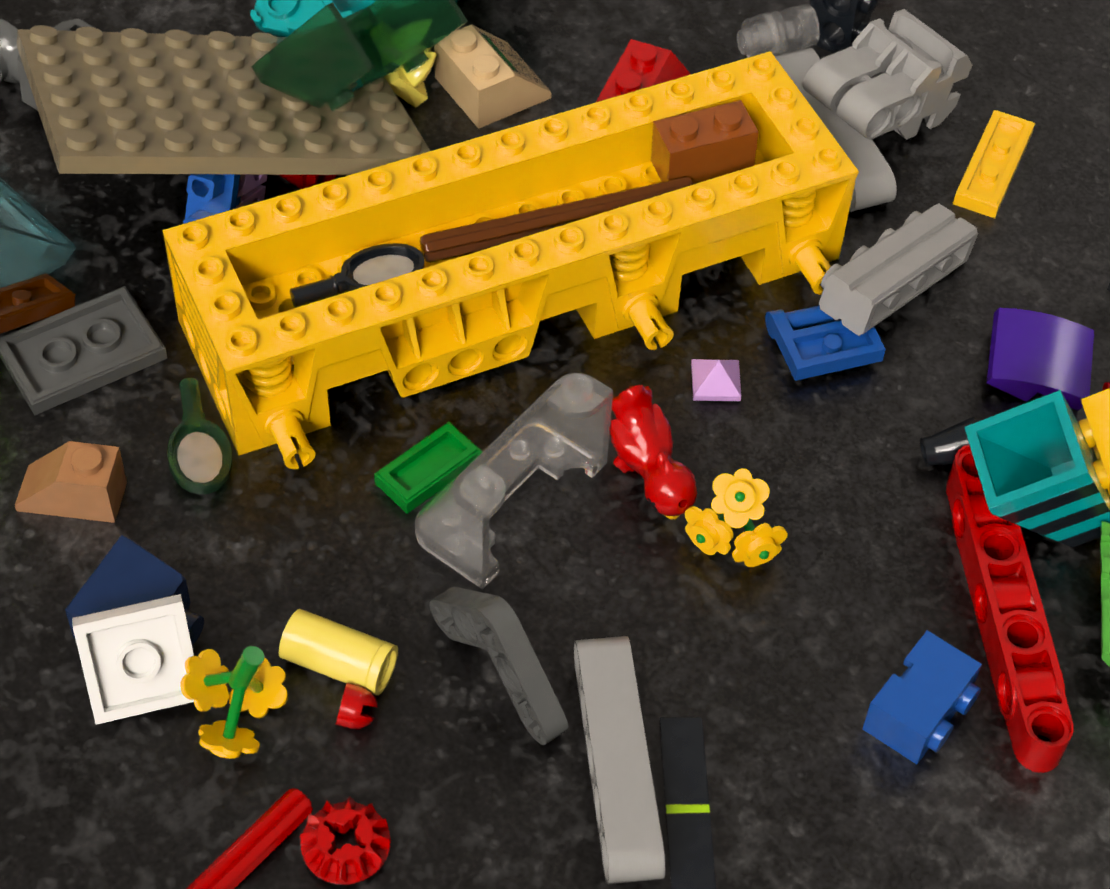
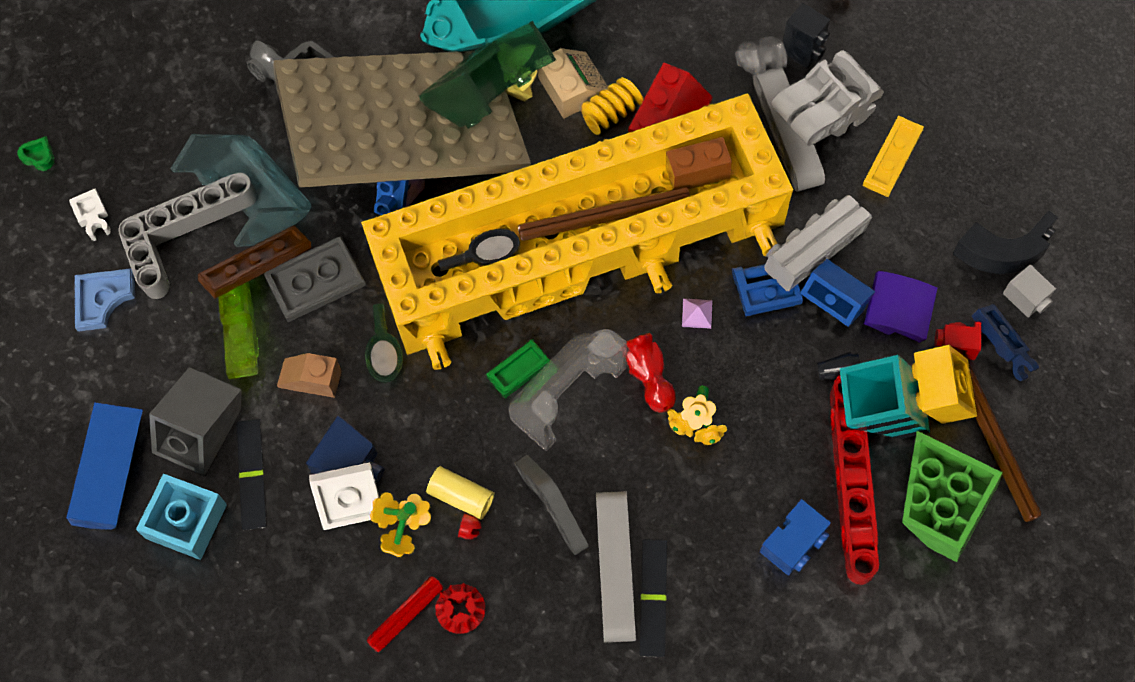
camera: 10 degrees right, 15 degrees up
none -> yellow piece [581,77,643,135]
none -> blue brick [800,259,875,327]

